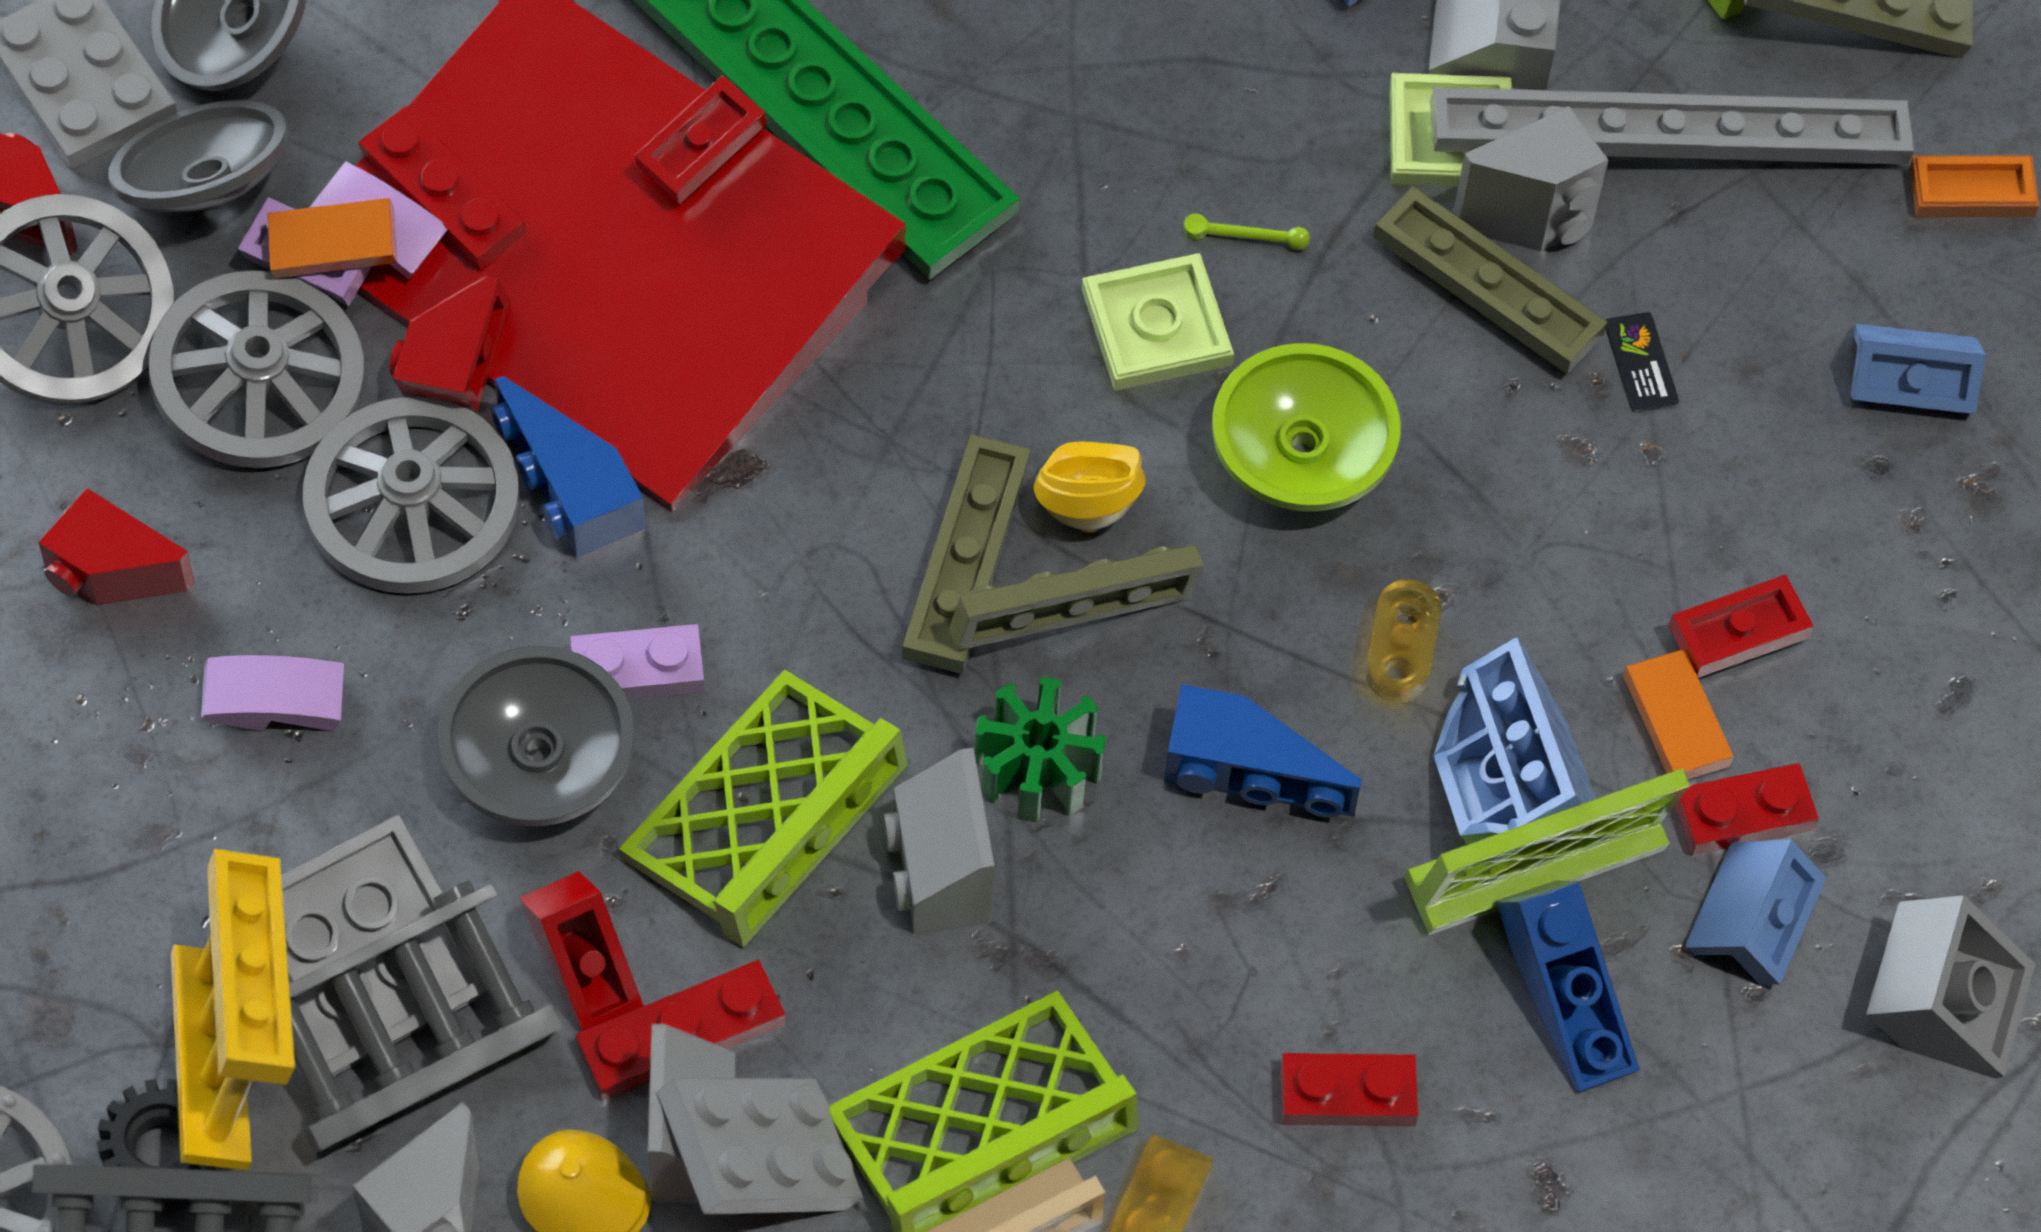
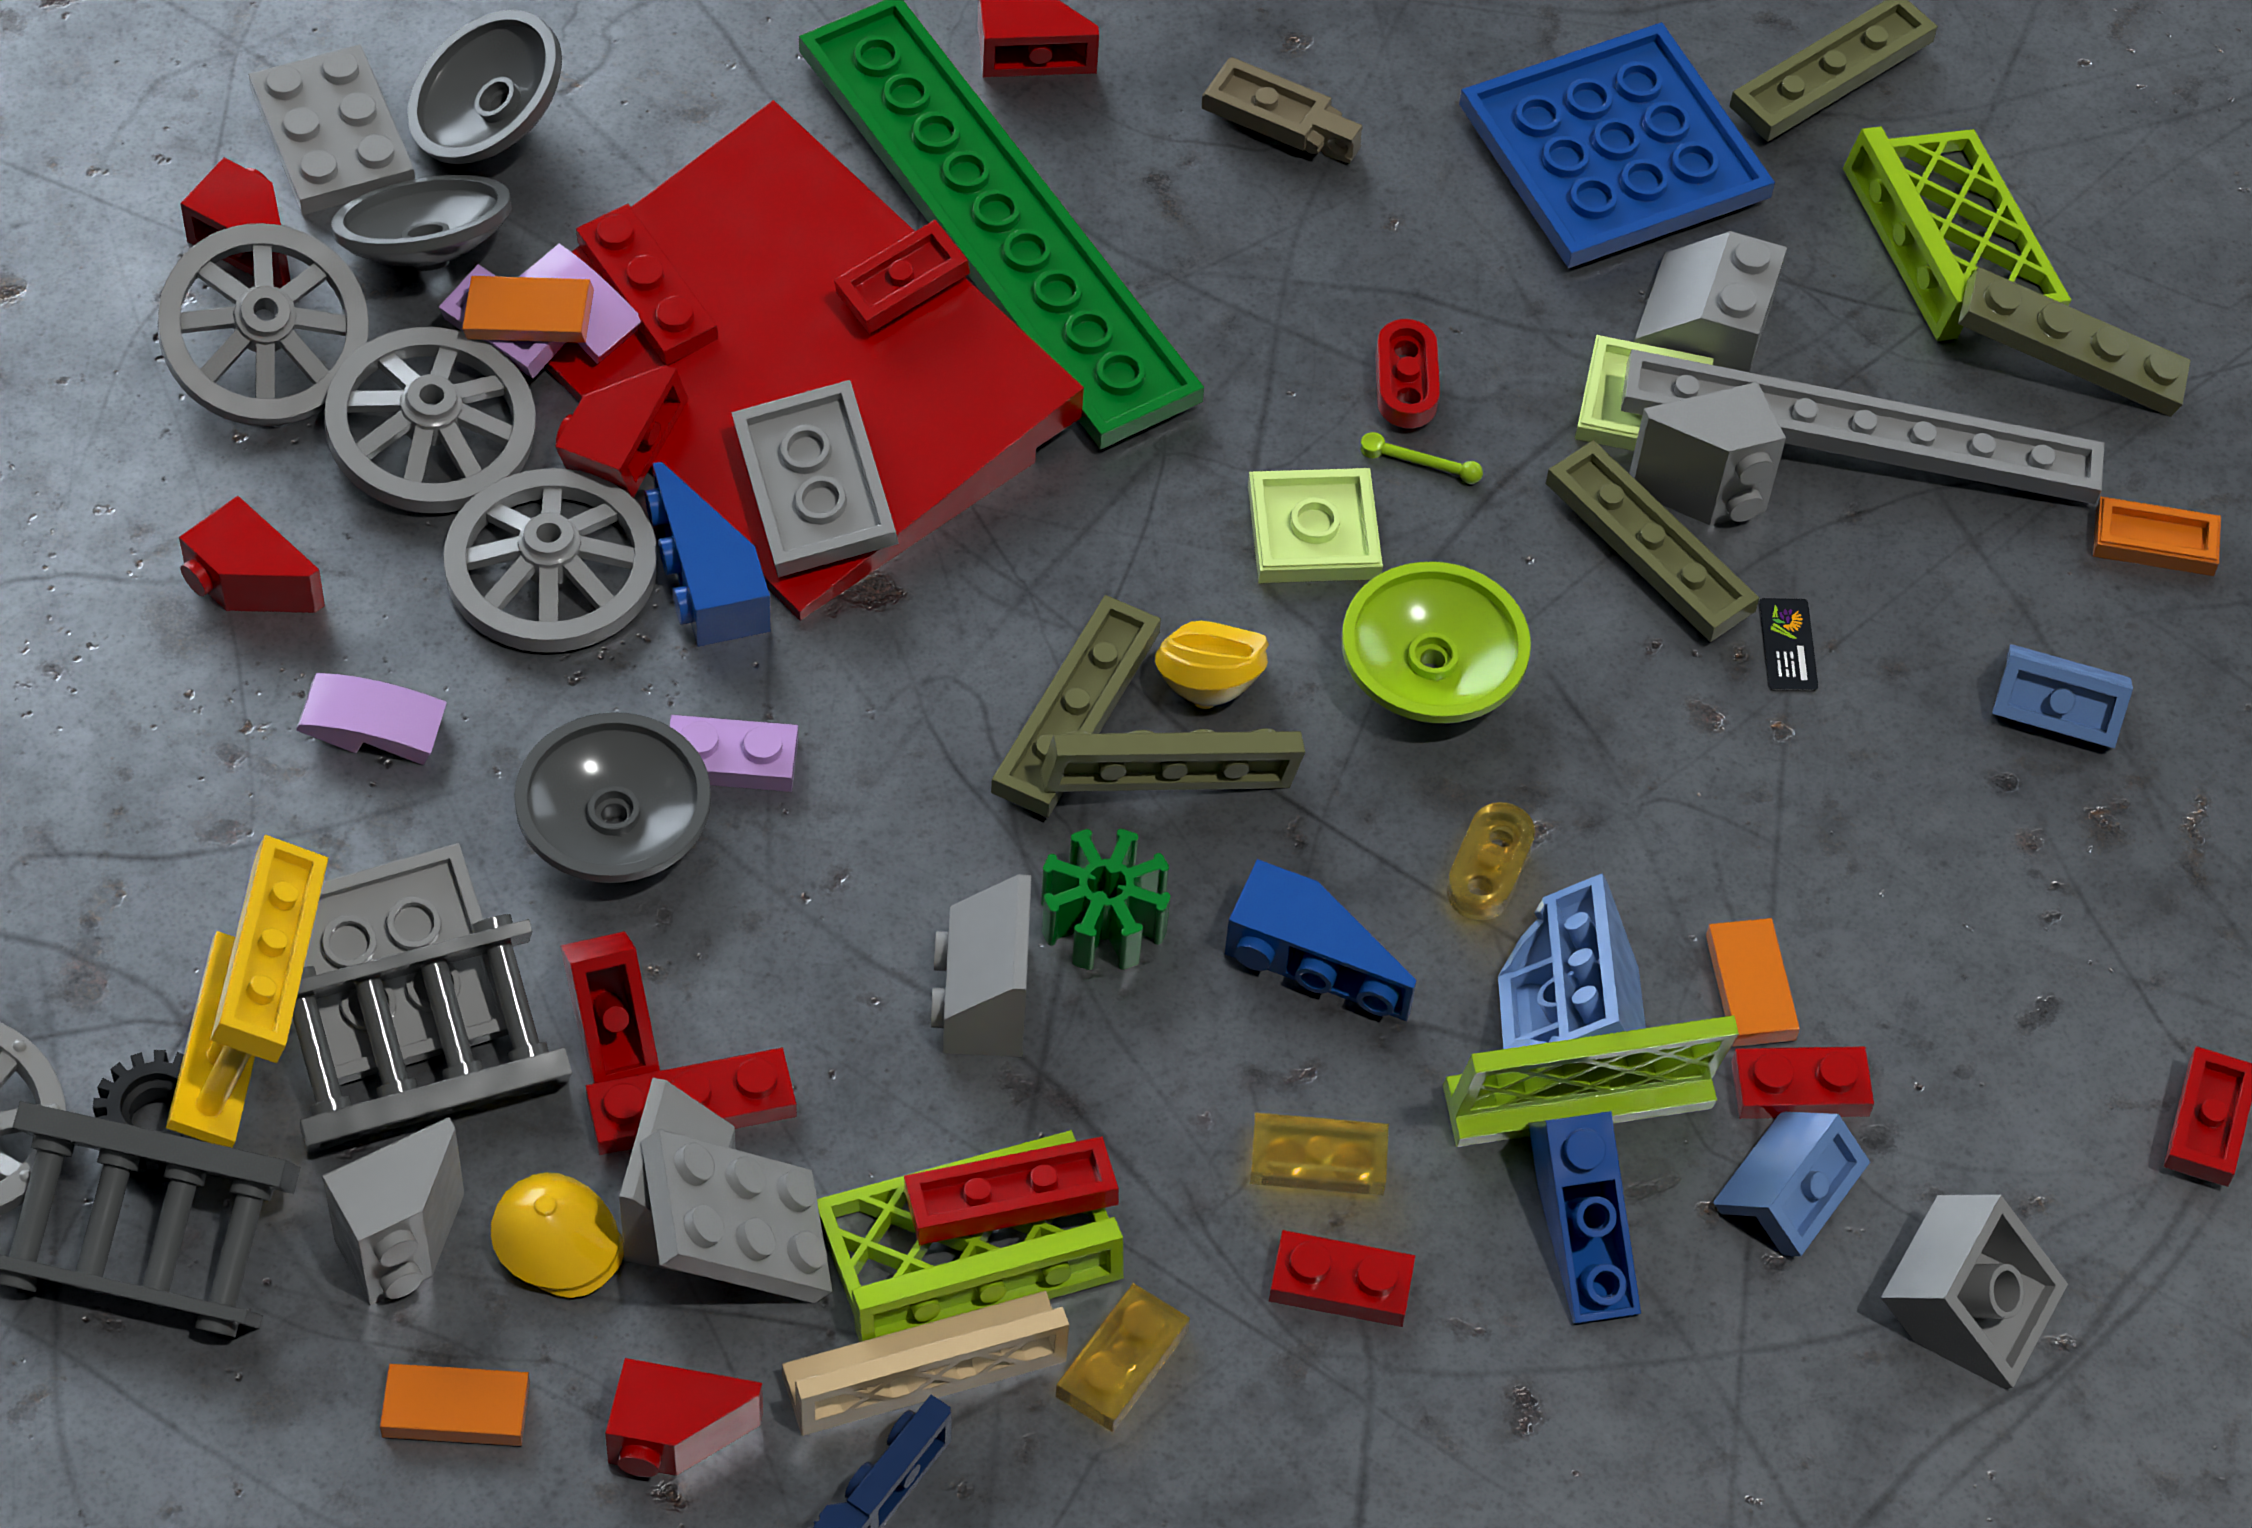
camera: 10 degrees right, 5 degrees down
lime fence [618,669,908,948] -> none
red plate [1668,574,1814,678] -> none
none -> light grey plate [731,380,899,577]
none -> red plate [904,1136,1119,1245]
none -> clear yellow plate [1250,1113,1389,1196]
none -> red plate [1375,319,1440,428]

